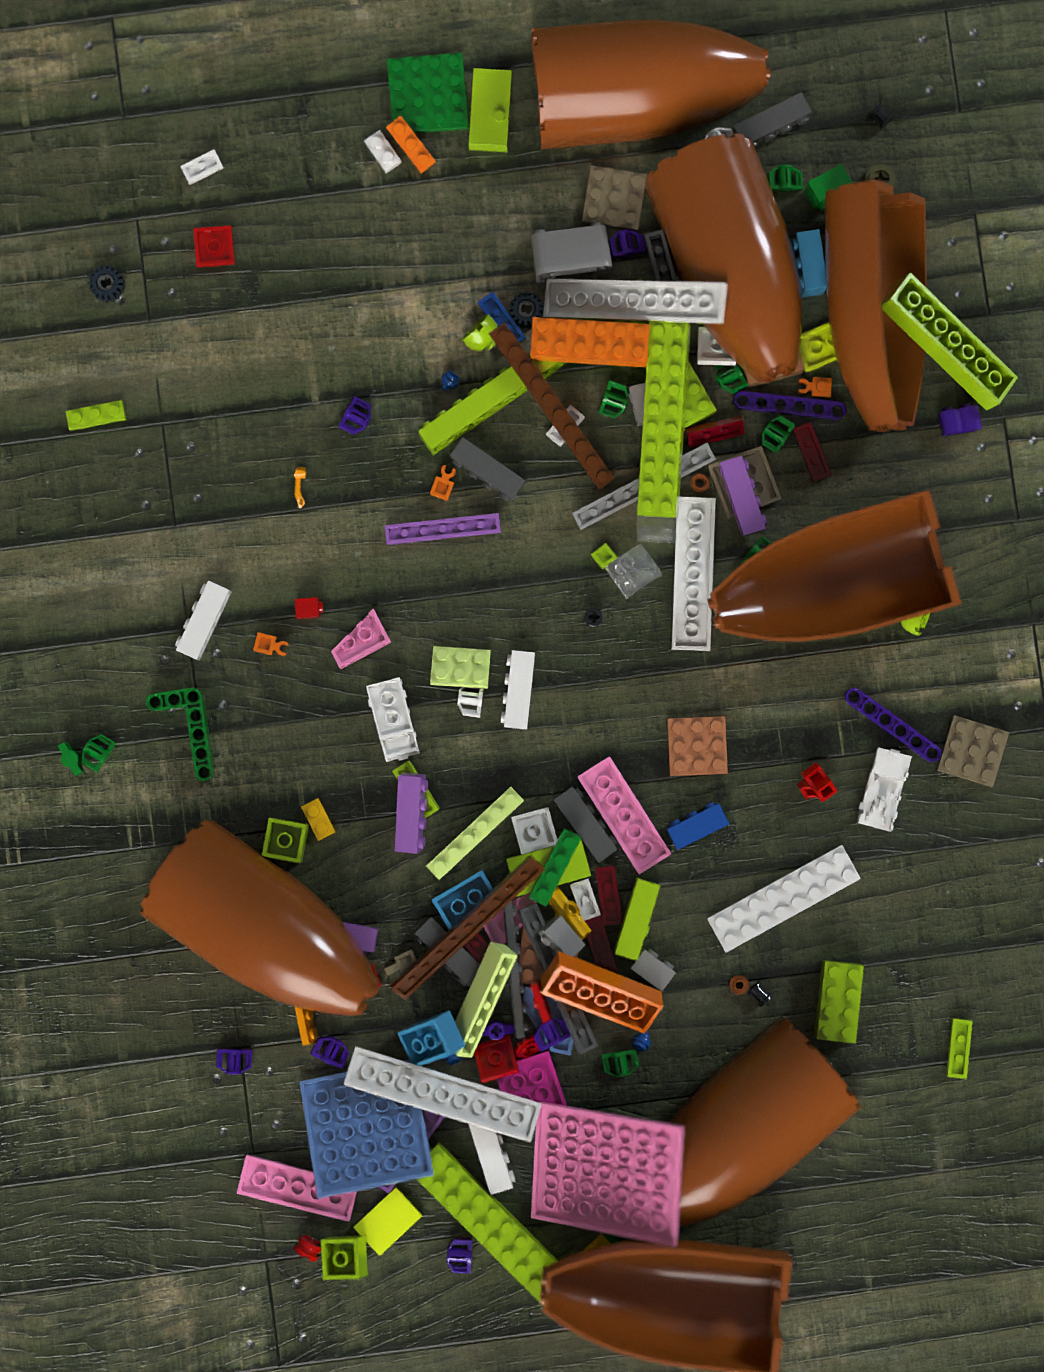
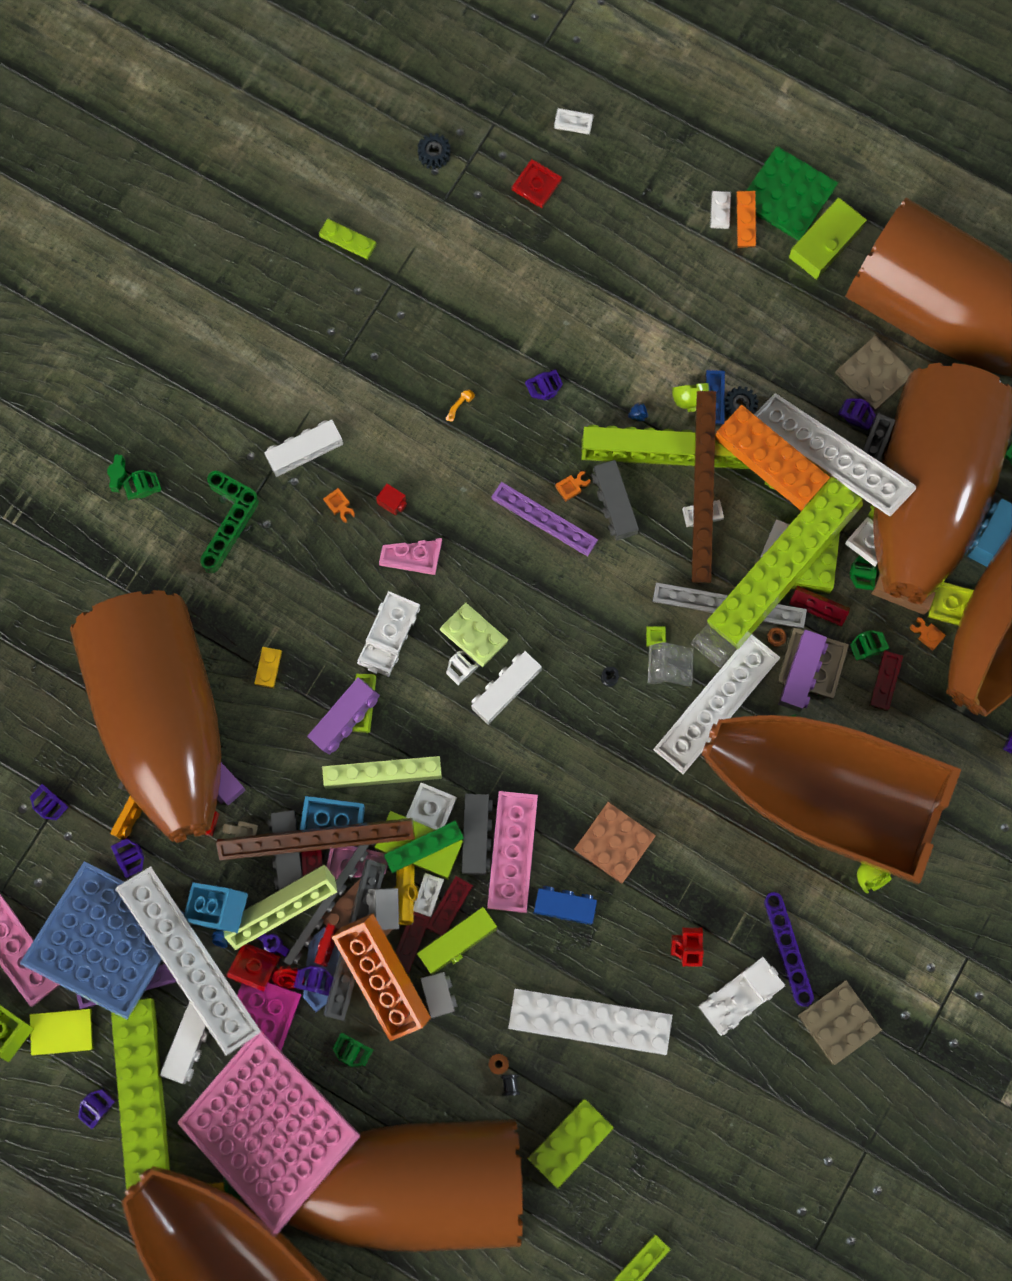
camera: 30 degrees right, 10 degrees down
lime brick [262,818,309,863] -> none
light grey windscreen [530,222,612,283] -> none
green piece [599,380,629,419] -> none
blue plate [632,1031,651,1052] -> none
dark purple beam [734,391,846,420] -> none

